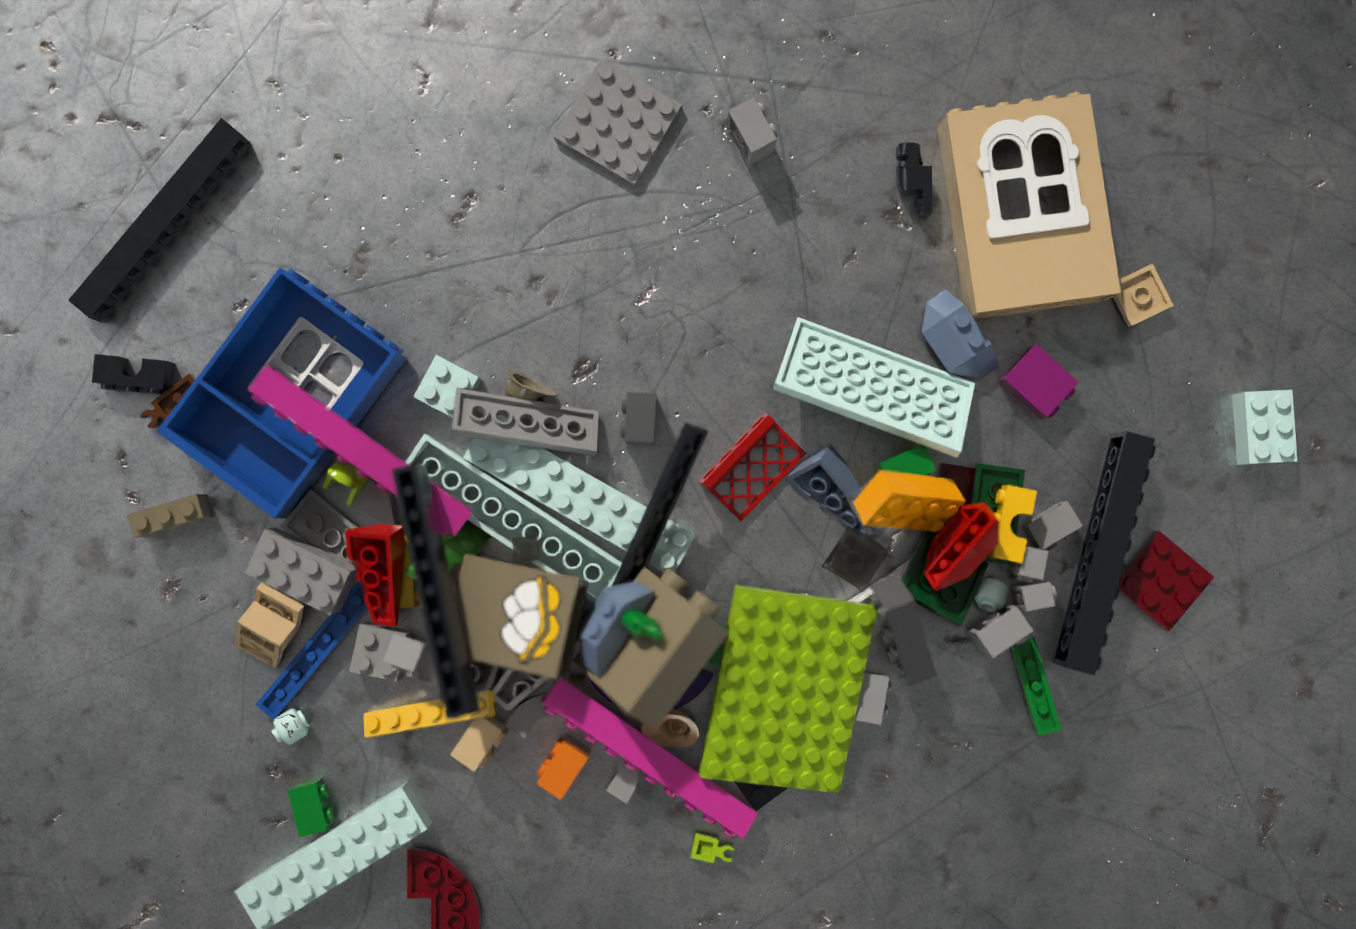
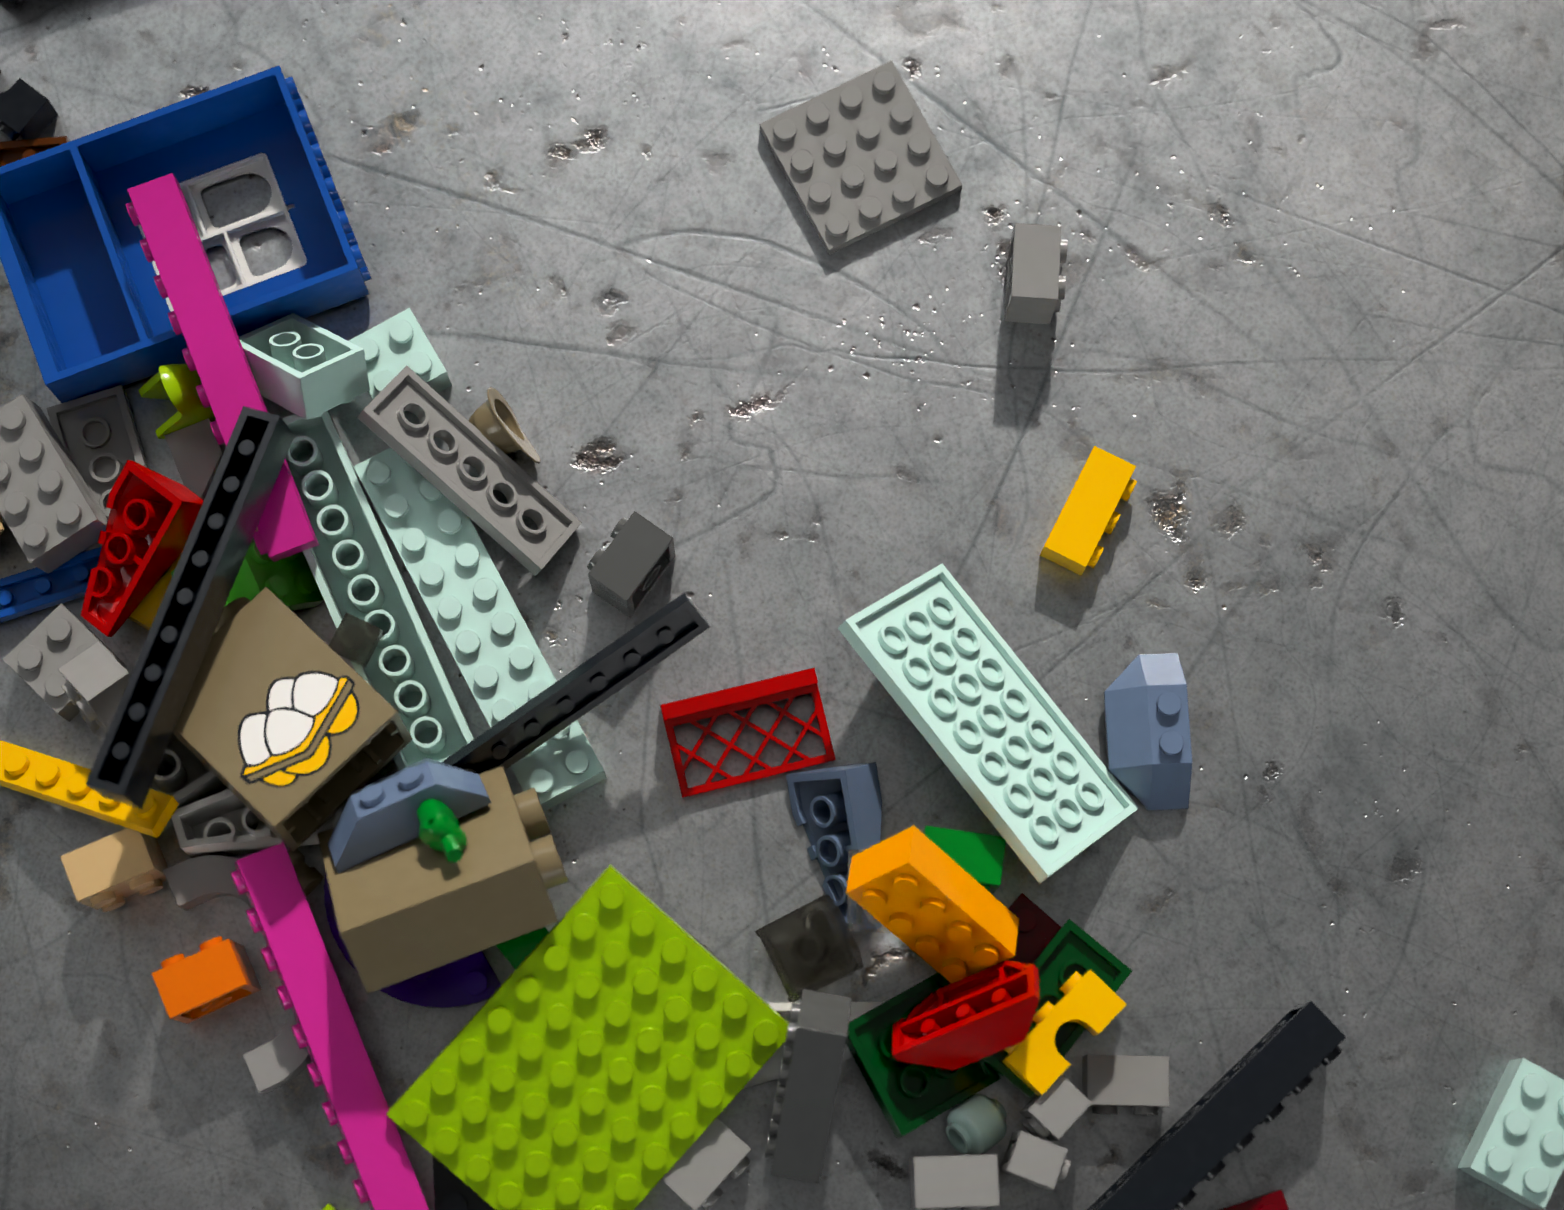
camera: 30 degrees right, 10 degrees down
light nougat piece [641,709,700,747] -> none
black plate [896,142,933,218] -> none
tan panel [937,92,1121,319] -> none
magenta brick [998,344,1078,419] -> none
tan plate [1113,264,1174,327] -> none
none -> light aqua brick [239,313,370,420]
none -> yellow brick [1040,446,1137,576]

